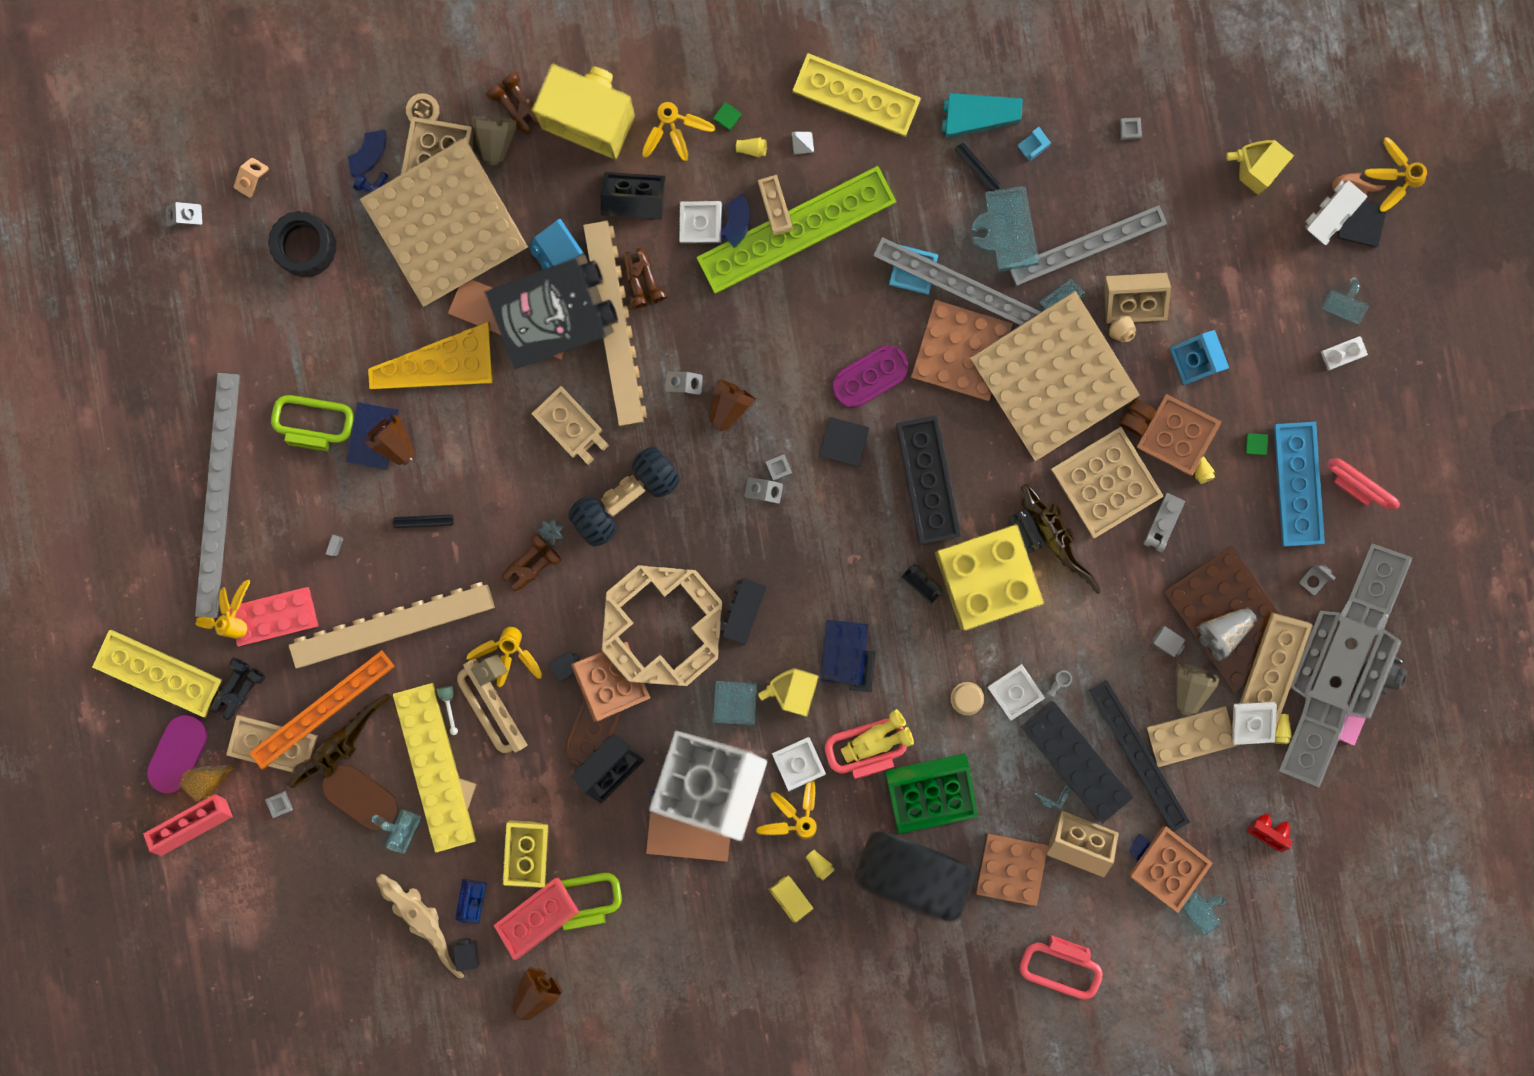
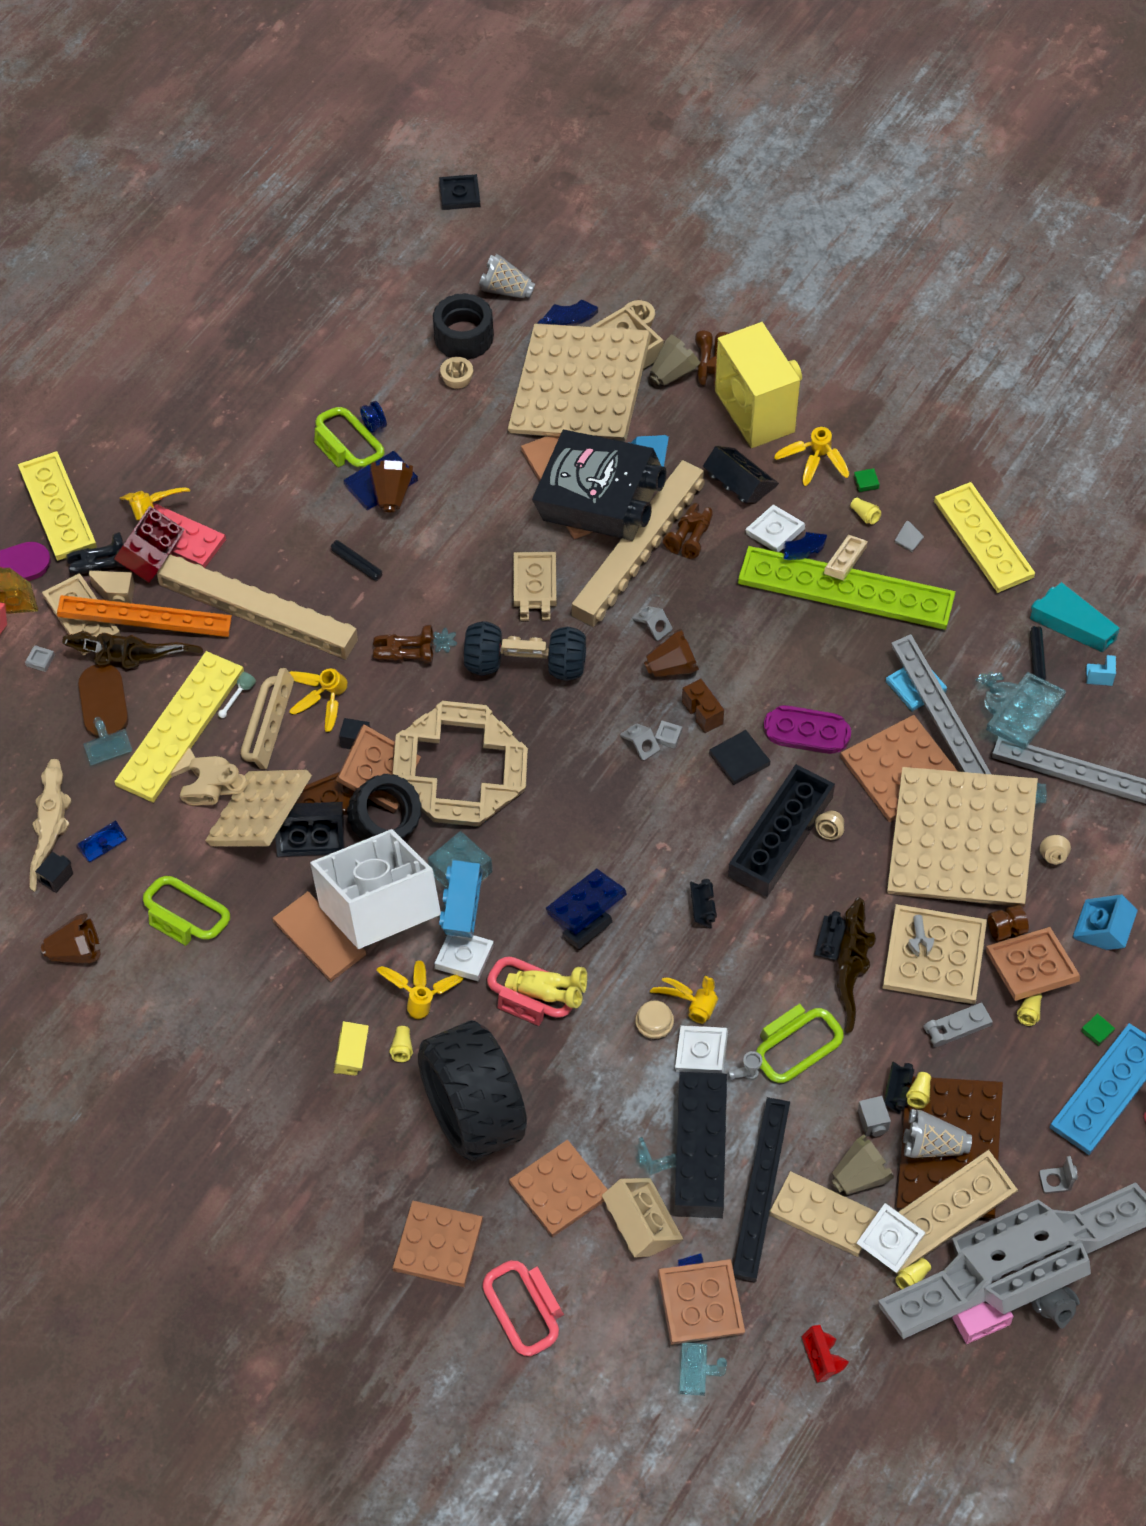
camera: 45 degrees right, 30 degrees down
bracket [166,202,202,227] -> none
light grey plate [195,373,240,618] -> none
light nougat bracket [234,158,269,198] -> none
light grey tile [326,535,343,557] -> none
yellow wing [368,322,493,389] -> none
dark tan brick [471,654,508,686] -> none
coral plate [493,878,580,960] -> none
light yellow slope [503,820,548,887] -> none
black brick [720,578,766,645] -> none
light yellow piece [758,668,818,716] -> none
green slope [885,753,978,834] -> none
light yellow brick [934,525,1044,630] -> none
tan slope [1104,273,1171,324] -> none
none -> tan slope [89,571,135,603]
none -> dark red slope [114,506,185,583]
none -> tan piece [180,756,248,806]
none -> tan plate [205,770,312,846]
none -> black tyre [347,774,422,840]
none -> clear blue wheel [360,401,387,433]
none -> nougat plate [393,1201,483,1288]
none -> black tile [439,174,481,210]
none -> dark azure brick [439,860,483,938]
none -> tan piece [440,357,473,389]
none -> light grey cone [479,254,535,298]
none -> yellow plant [650,976,718,1024]
none -> reddish brown brick [682,679,724,733]
none -> lime bar [756,1003,844,1083]
none -> tan cone [815,810,844,840]
none -> black hinge [884,1061,915,1114]
none -> light yellow cone [906,1072,931,1109]
none -> light grey bar [908,915,934,957]
none -> clear light blue plant [975,671,1004,686]

